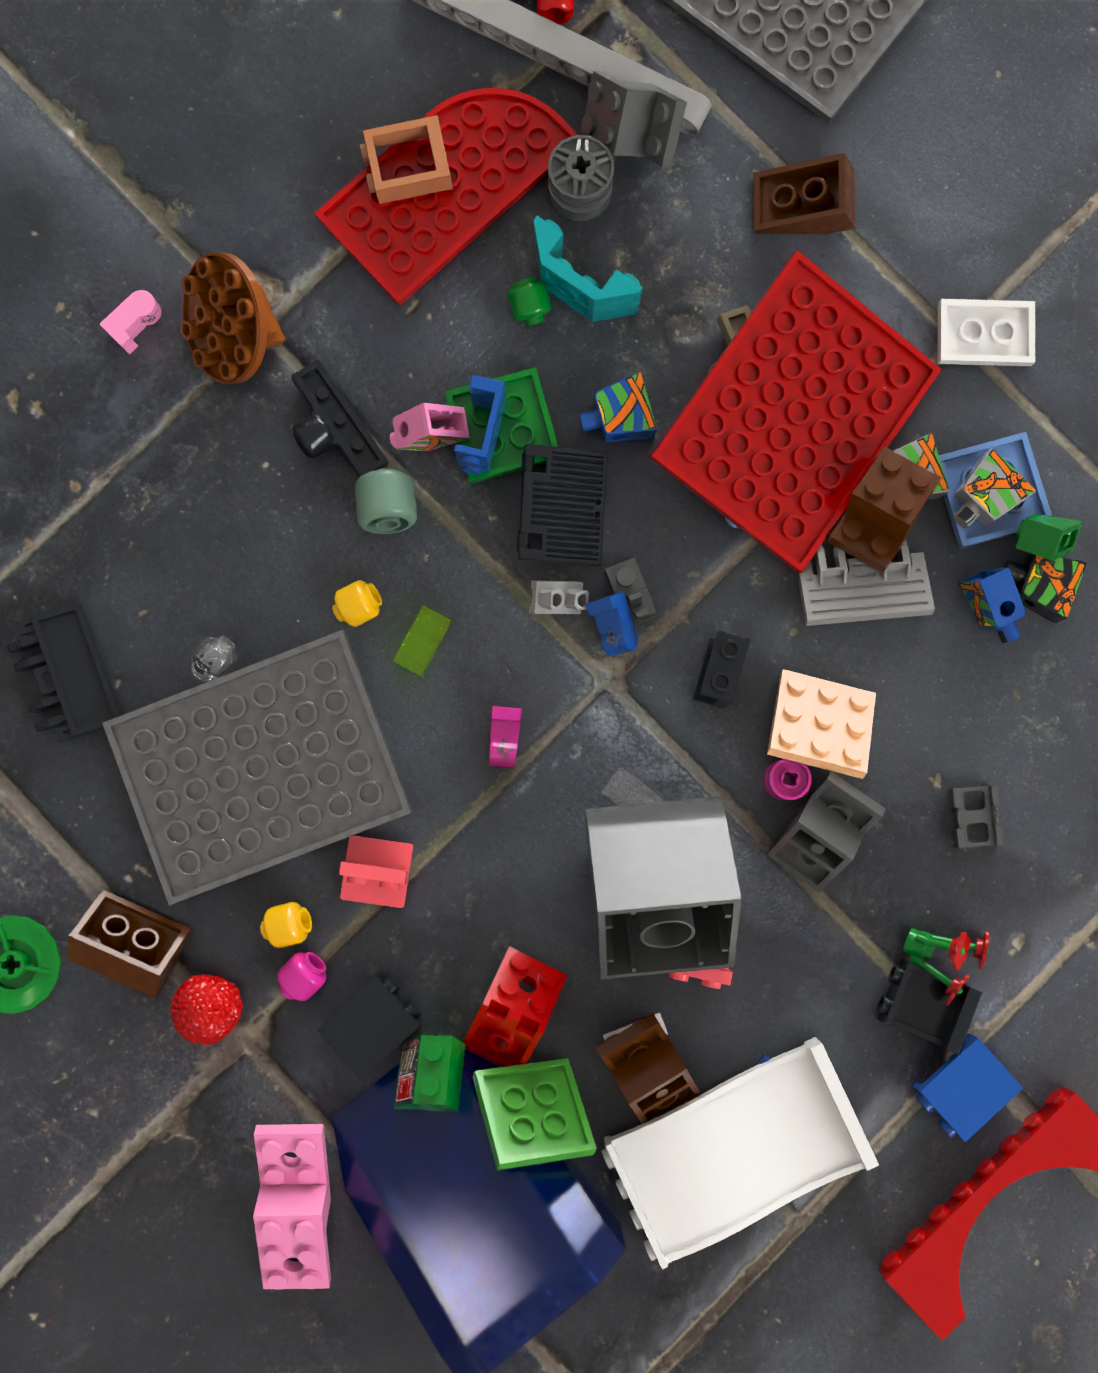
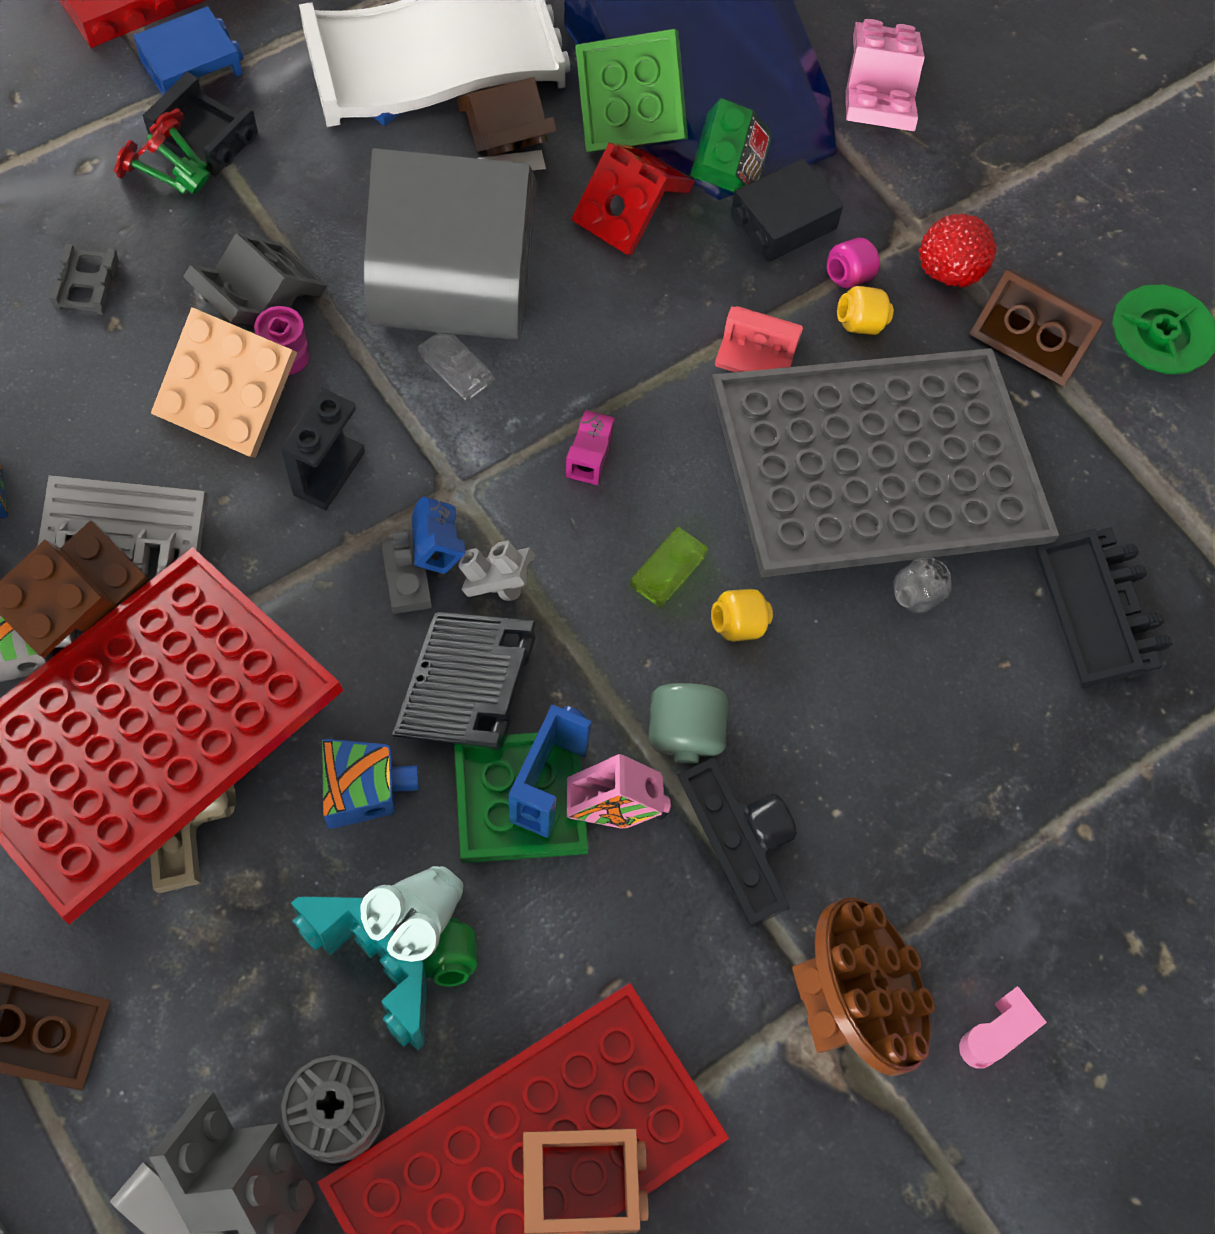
camera: 175 degrees left, 20 degrees down
none -> light aqua piece [360,866,463,962]

